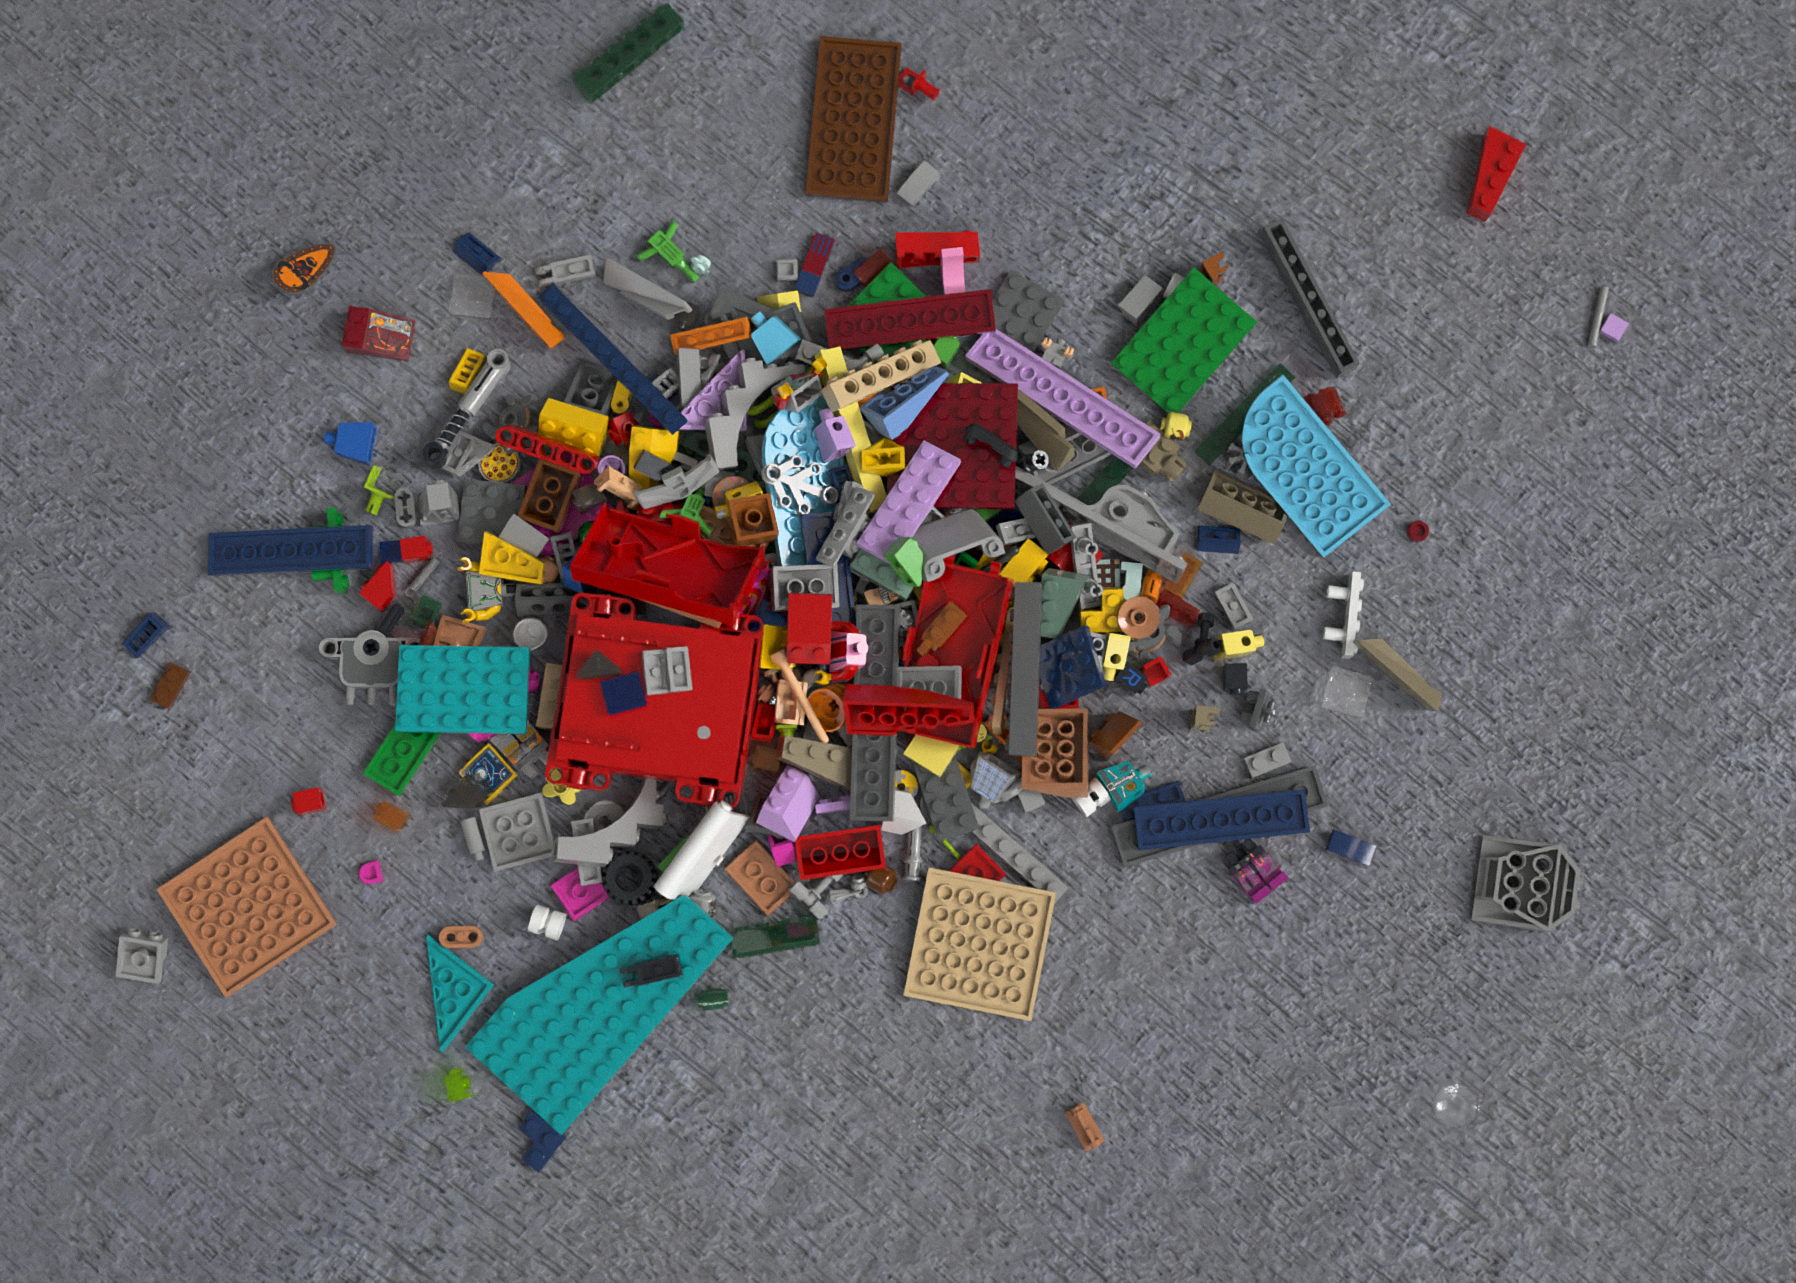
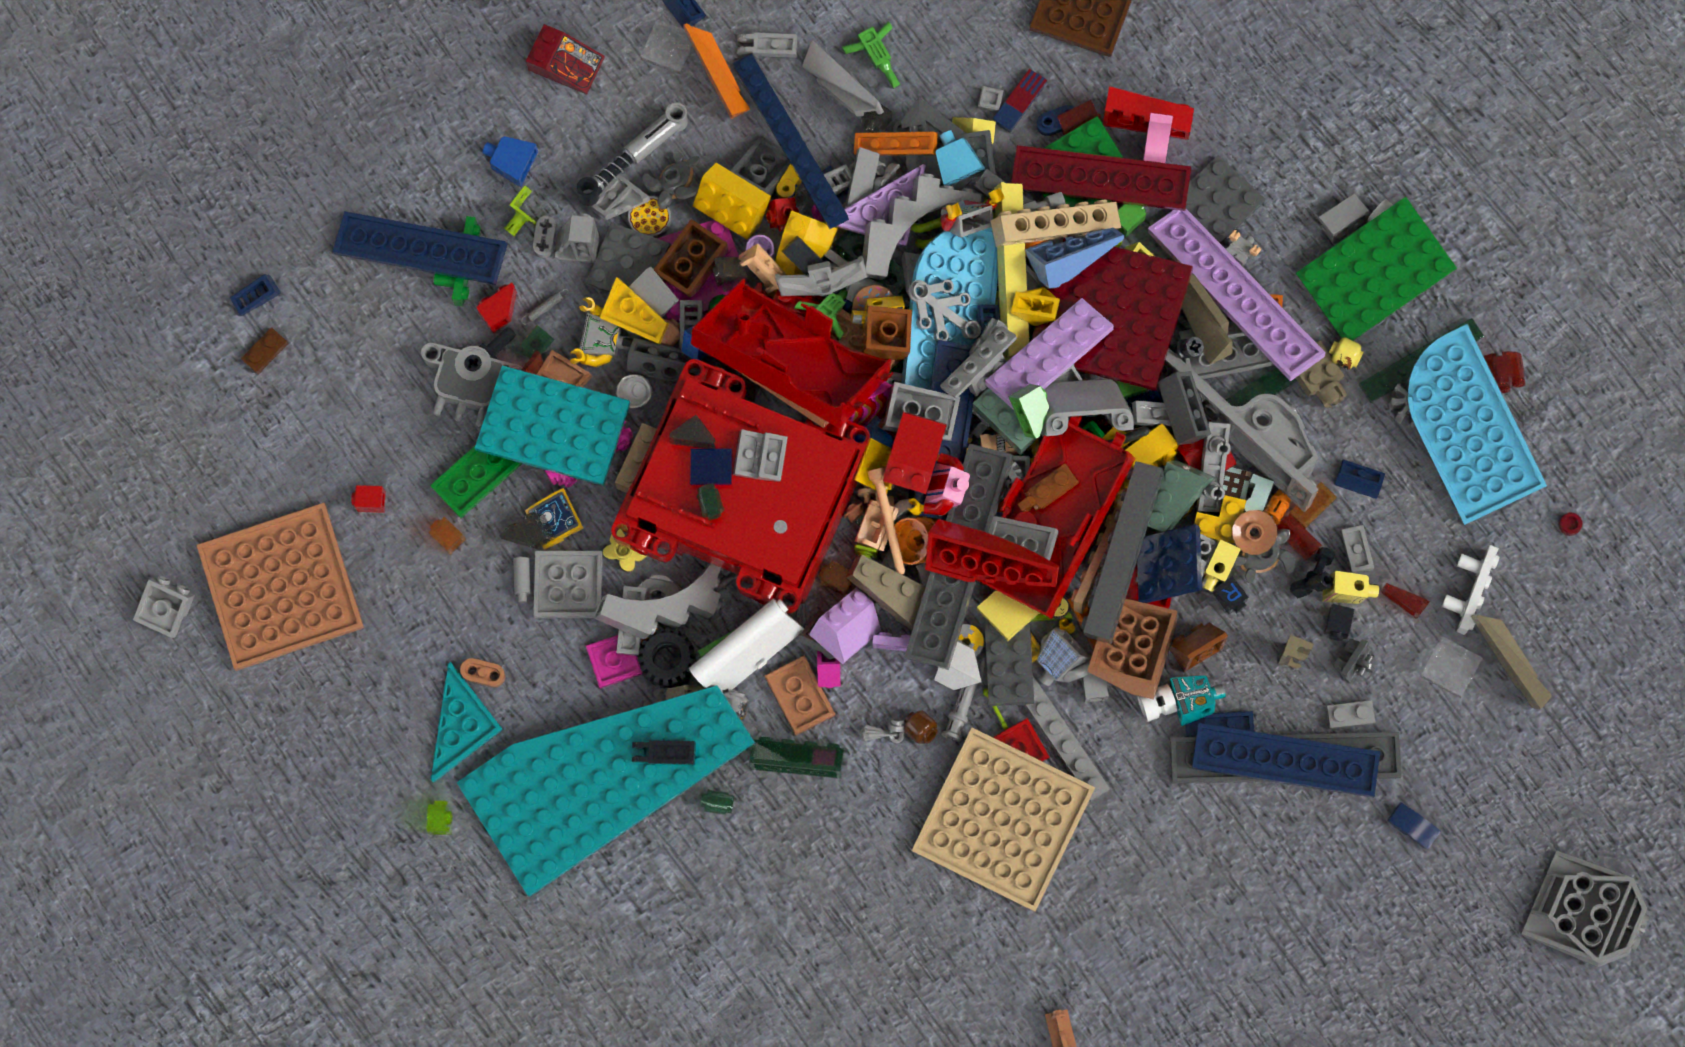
camera: 25 degrees right, 5 degrees down
dark pink tile [359,860,384,885] -> none
clear blue plate [380,540,403,564] -> none
red brick [399,536,434,564] -> none
yellow slope [449,348,486,394] -> none
hips [490,719,549,779] -> none
red beam [495,424,599,474] -> none
dark blue plate [518,1110,566,1173] -> none
white wheel [528,905,566,940] -> none
light aqua plate [690,255,711,275] -> none
red slope [751,703,776,742] -> none
light grey bar [787,875,842,920] -> none
red slope [795,825,886,880] -> none
lavender torso [815,408,856,462] -> none
light grey slope [897,160,941,206] -> none
black piece [963,422,1018,468] -> none
red panel [1140,656,1171,688] -> none
dark orange hinge [1198,251,1228,285] -> none
dark tan slope [1198,470,1288,544] -> none
hips [1224,839,1288,904] -> none
dark grey brick [1260,218,1360,379] -> none
none -> clear green brick [697,484,724,520]
none -> clear red slope [1381,583,1430,619]

